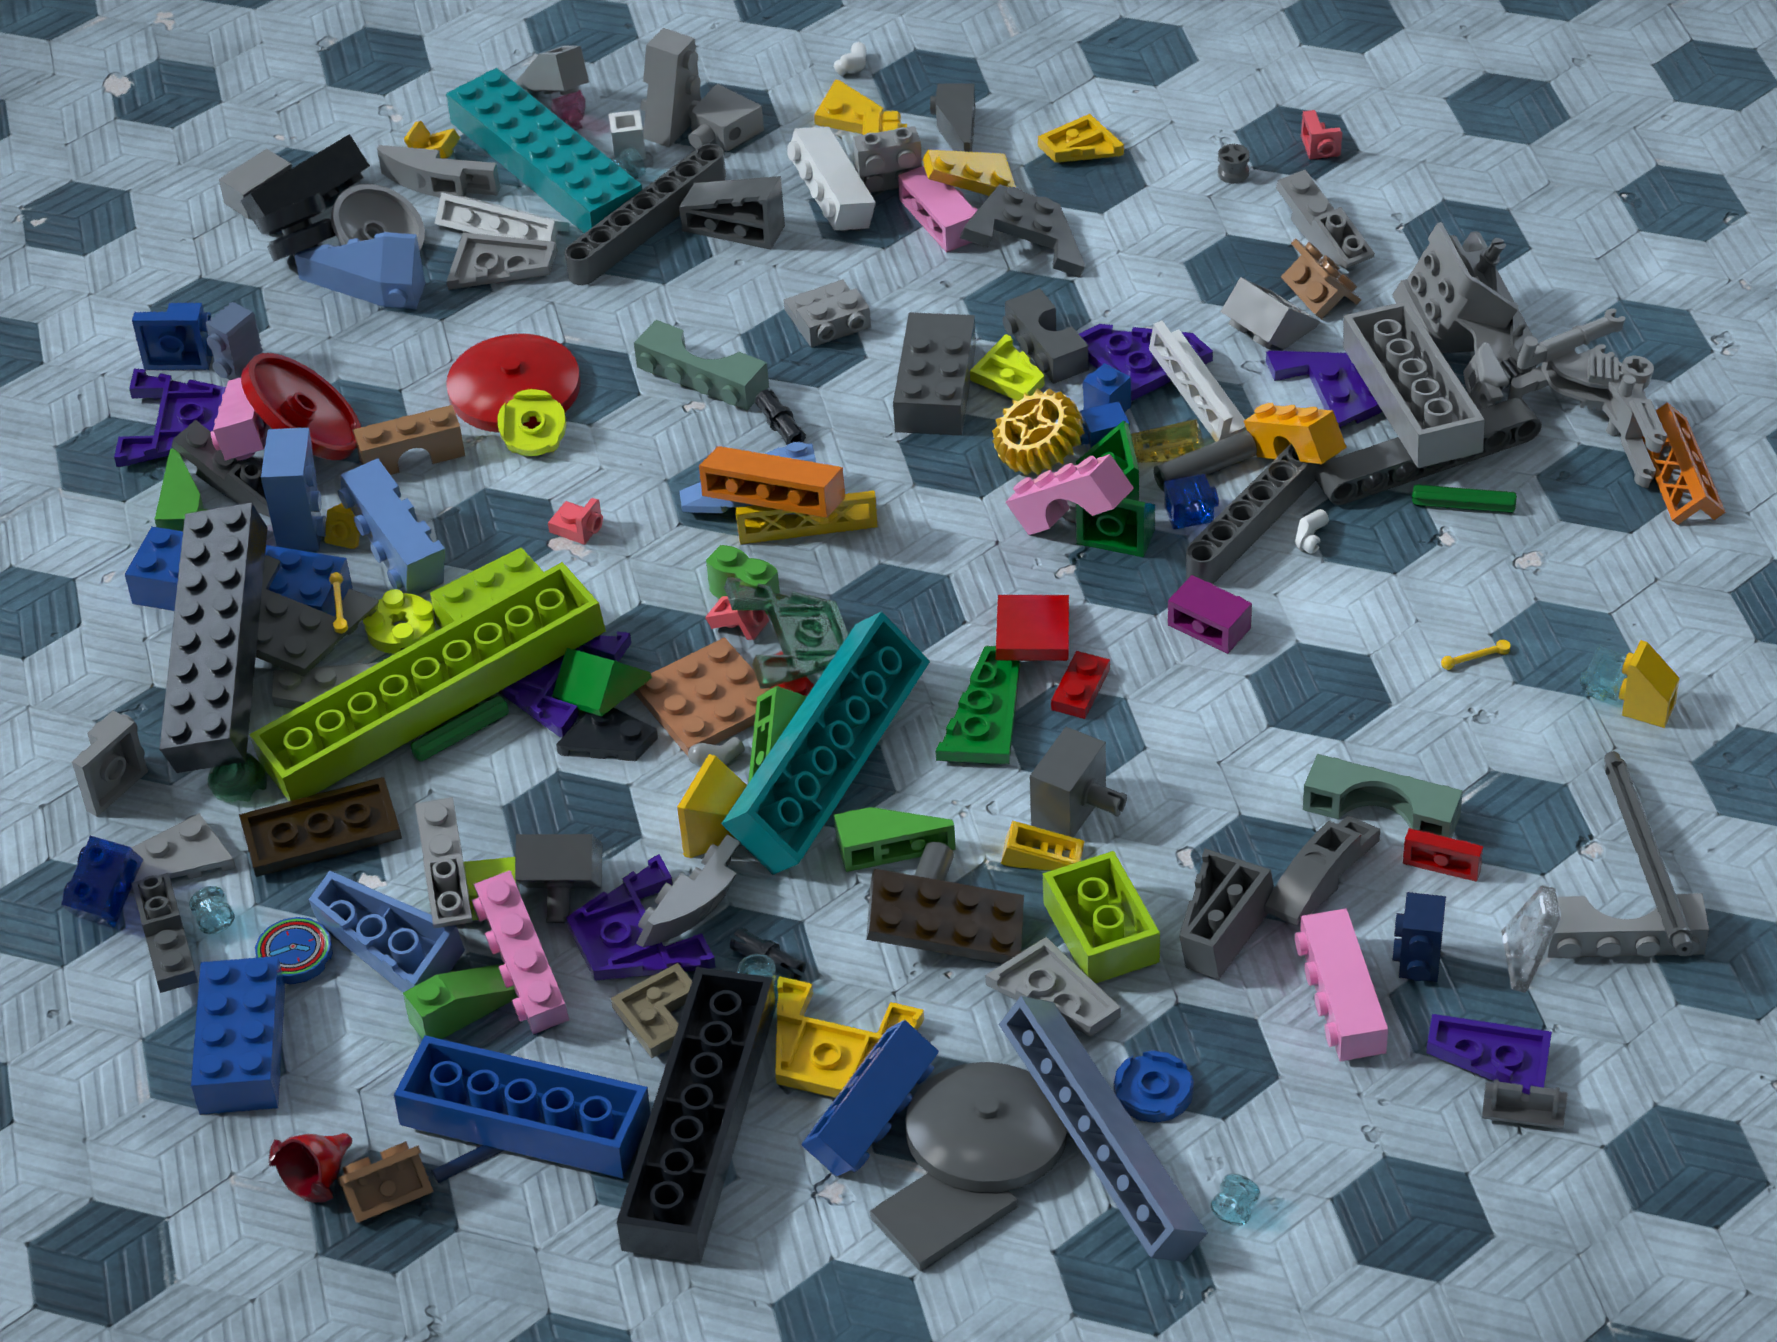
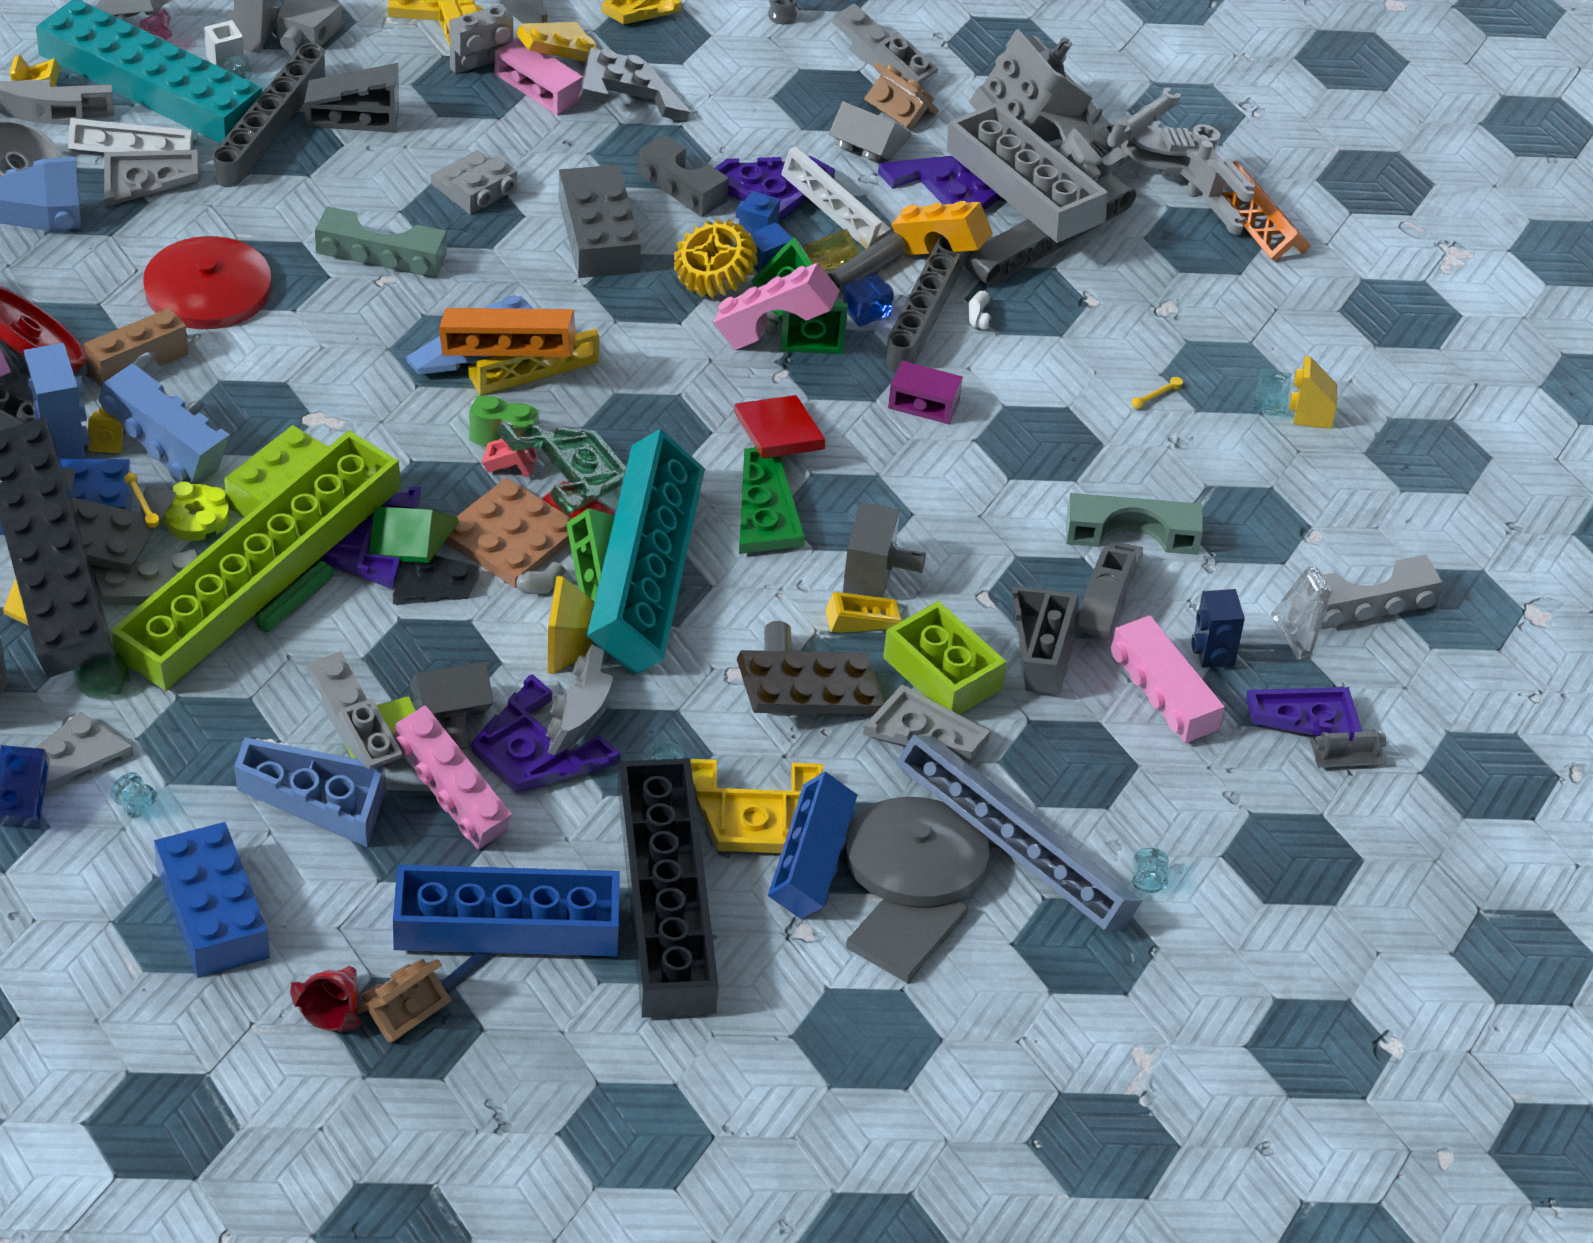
camera: 25 degrees left, 0 degrees up
dark grey slope [132,873,198,993] -> none
dark brown plate [239,777,402,877] -> none
tile [255,917,333,985] -> none
bright green slope [403,964,518,1039] -> none
neon yellow plate [498,389,566,456] -> none
coral bracket [548,497,603,545] -> none
dark tan plate [611,963,692,1058] -> none
black pin [730,927,806,981] -> none
black pin [755,389,806,445] -> none
white brick [787,127,876,231] -> none
bright green slope [834,807,956,872] -> none
neon yellow wing [970,334,1045,401] -> none
red plate [1051,651,1110,719] -> none
blue tile [1114,1050,1194,1123] -> none
red plate [1403,828,1483,882] -> none
green axle [1412,484,1517,513] -> none
dark grey piece [1604,751,1693,956] -> none

